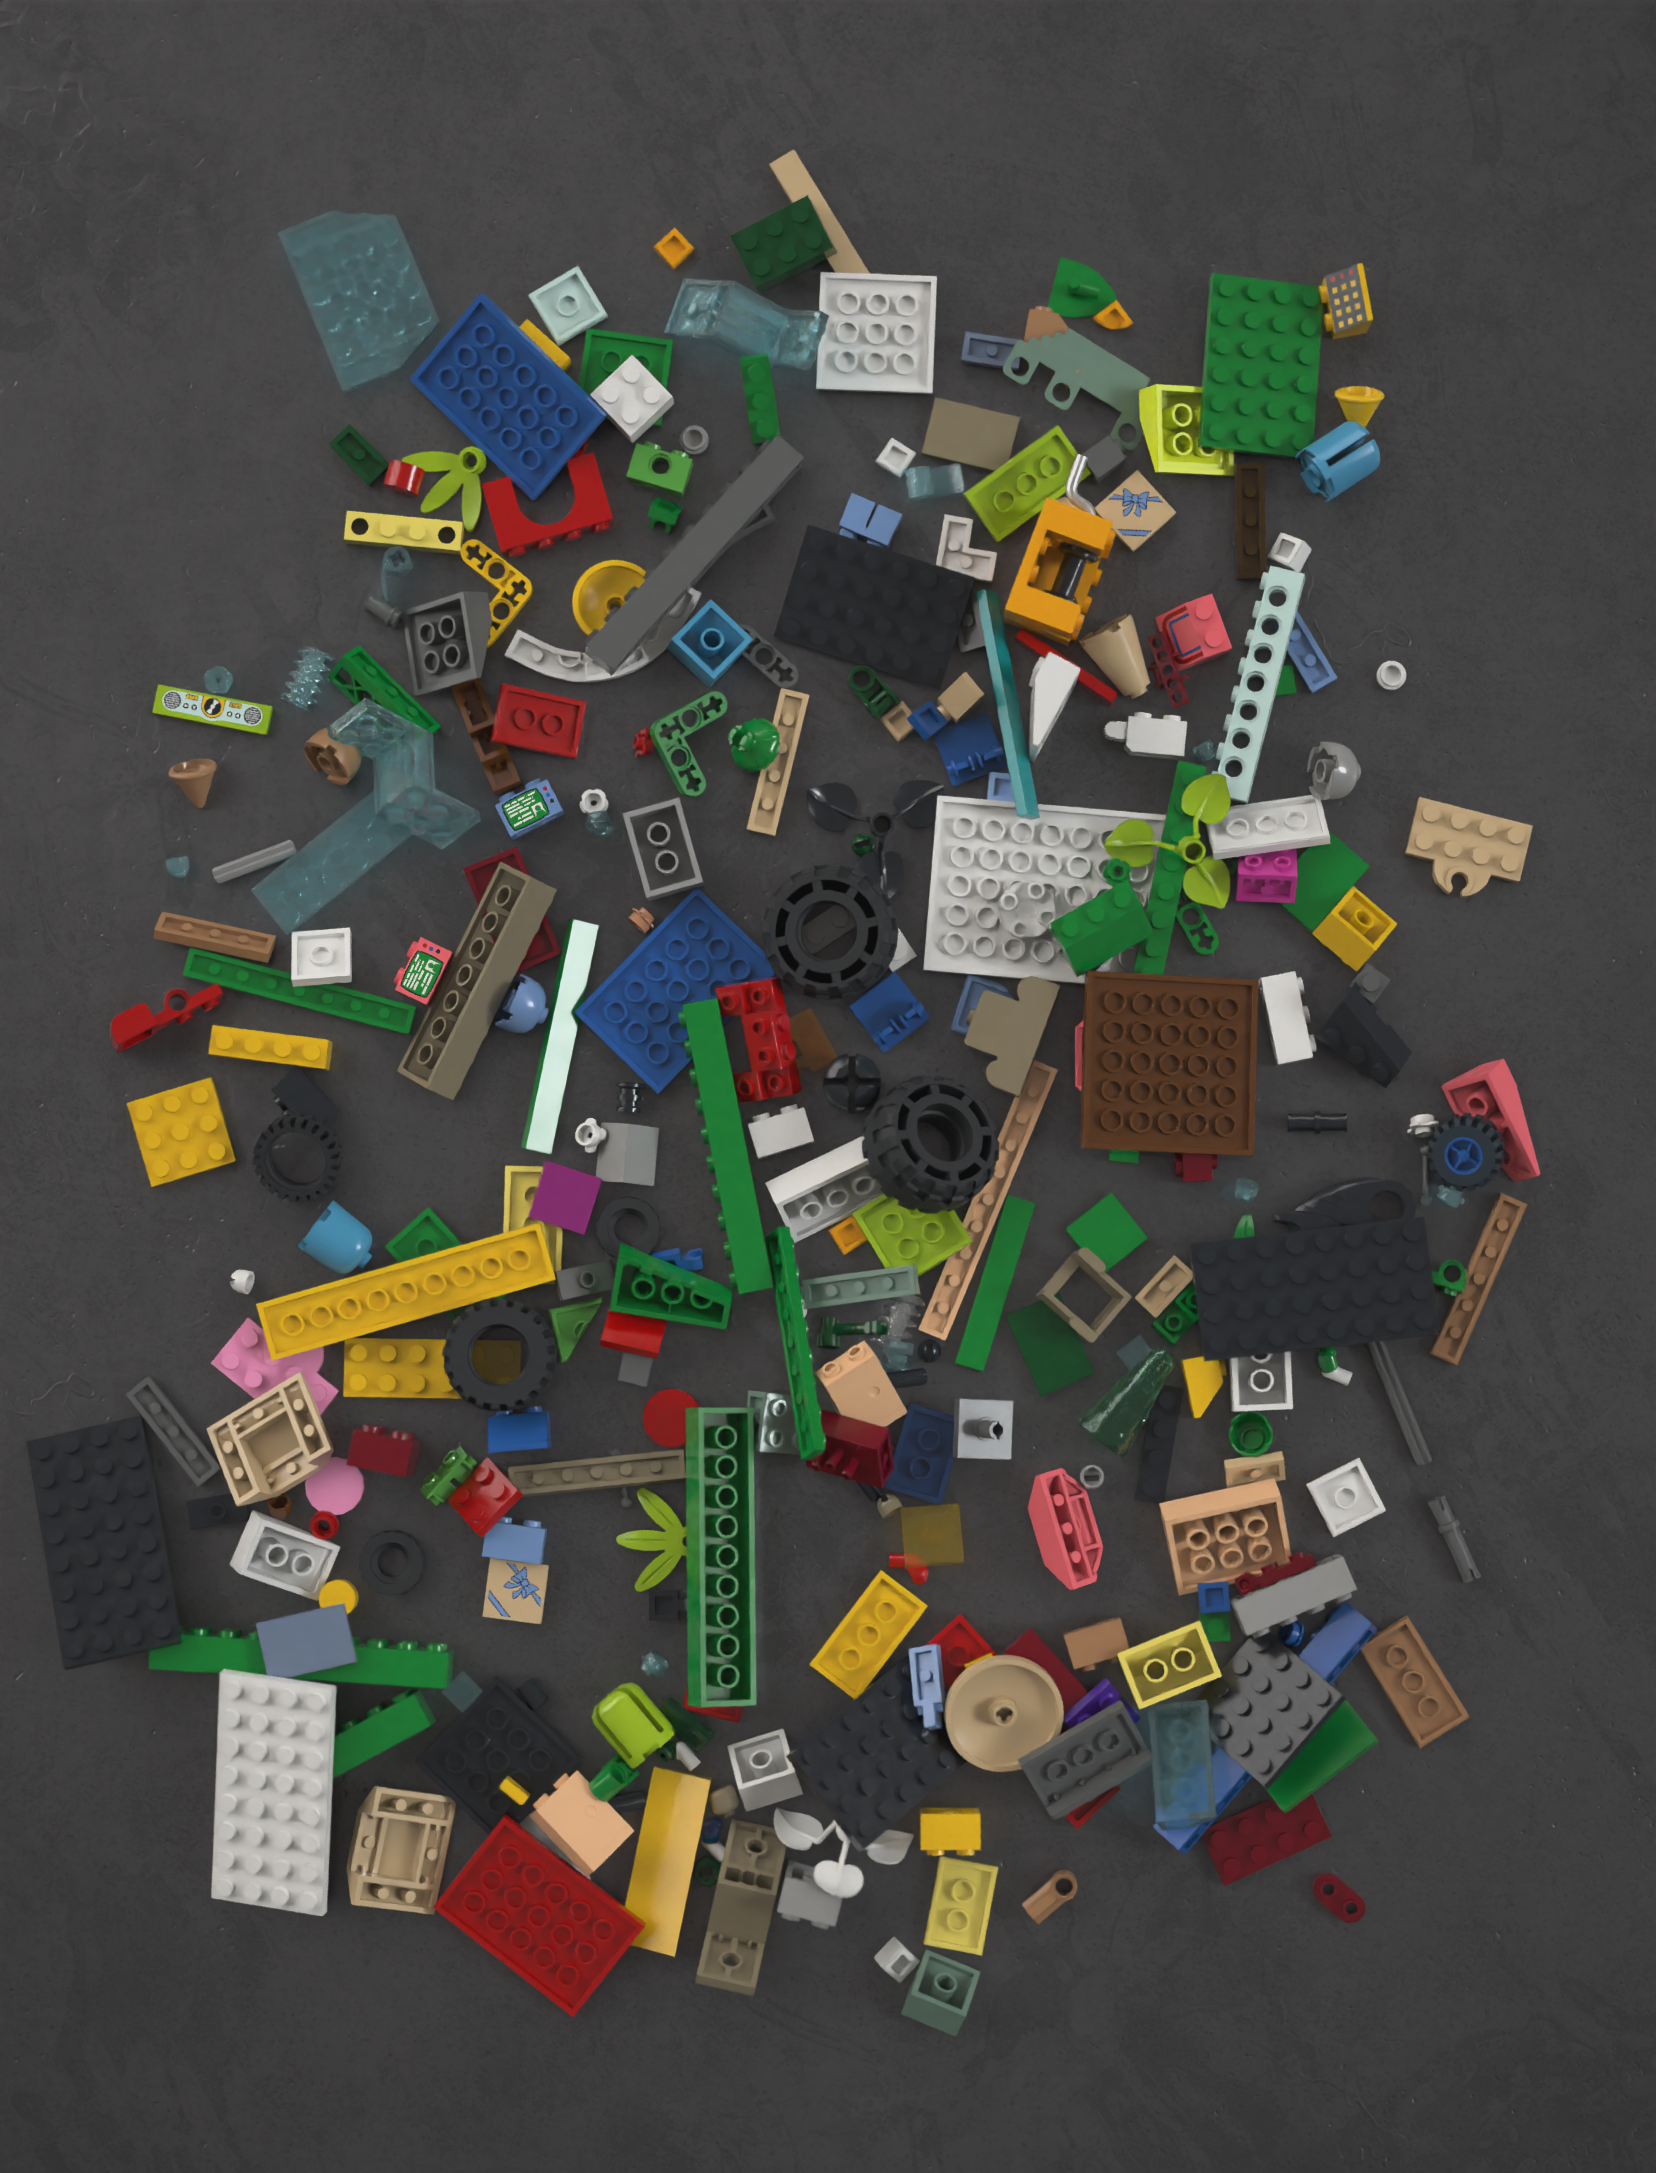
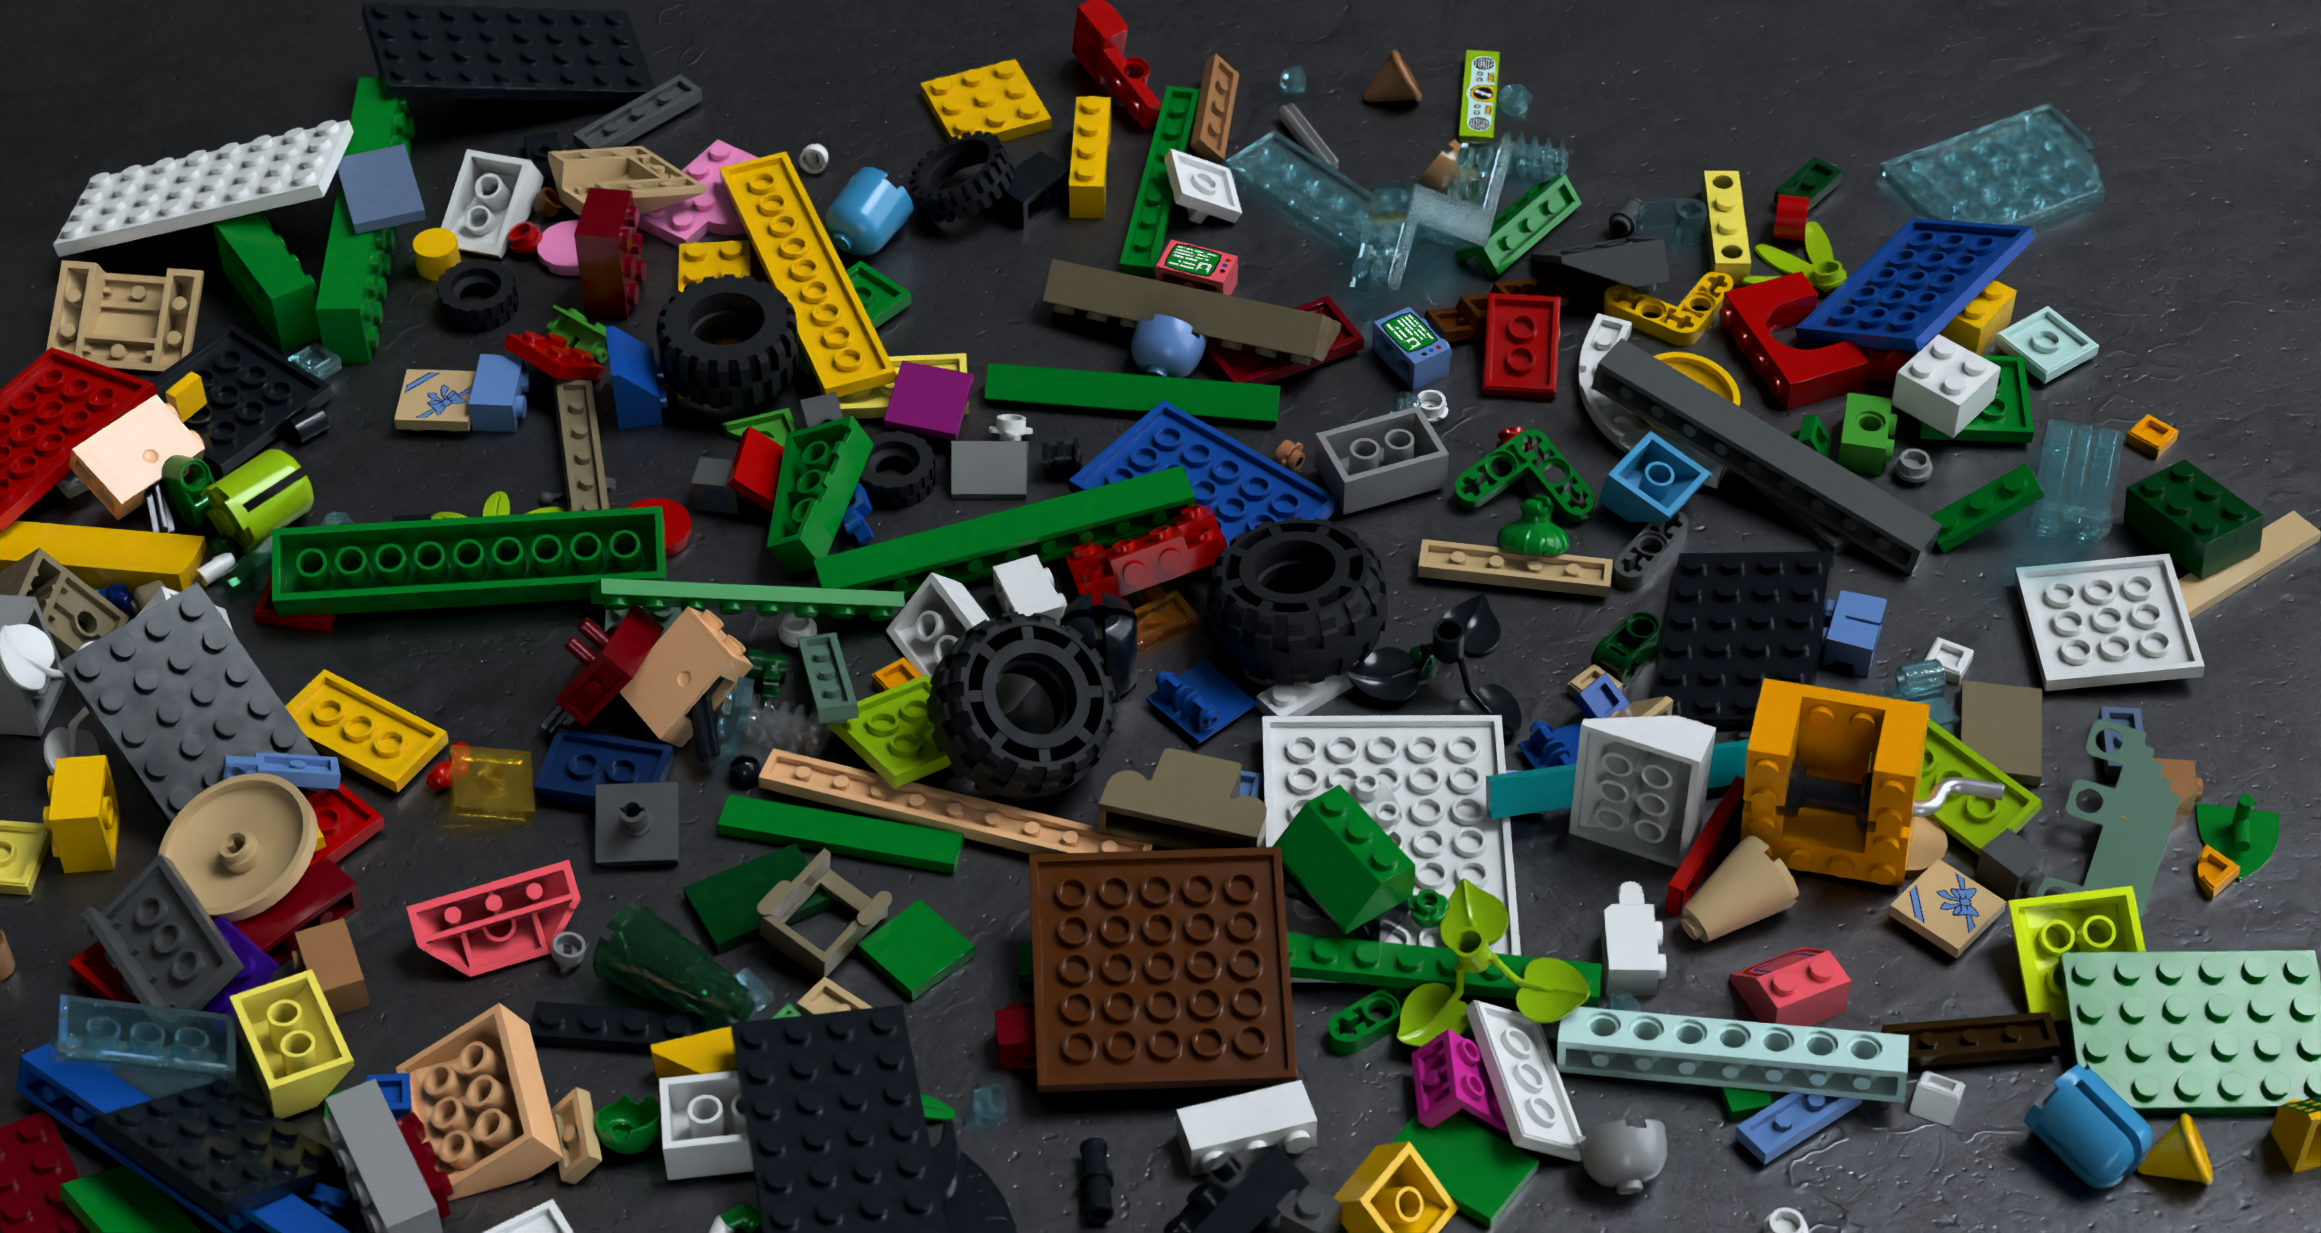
camera: 80 degrees right, 40 degrees down
dark tan hinge [877,1493,903,1519] -> none
dark red piece [1147,631,1190,708] -> none

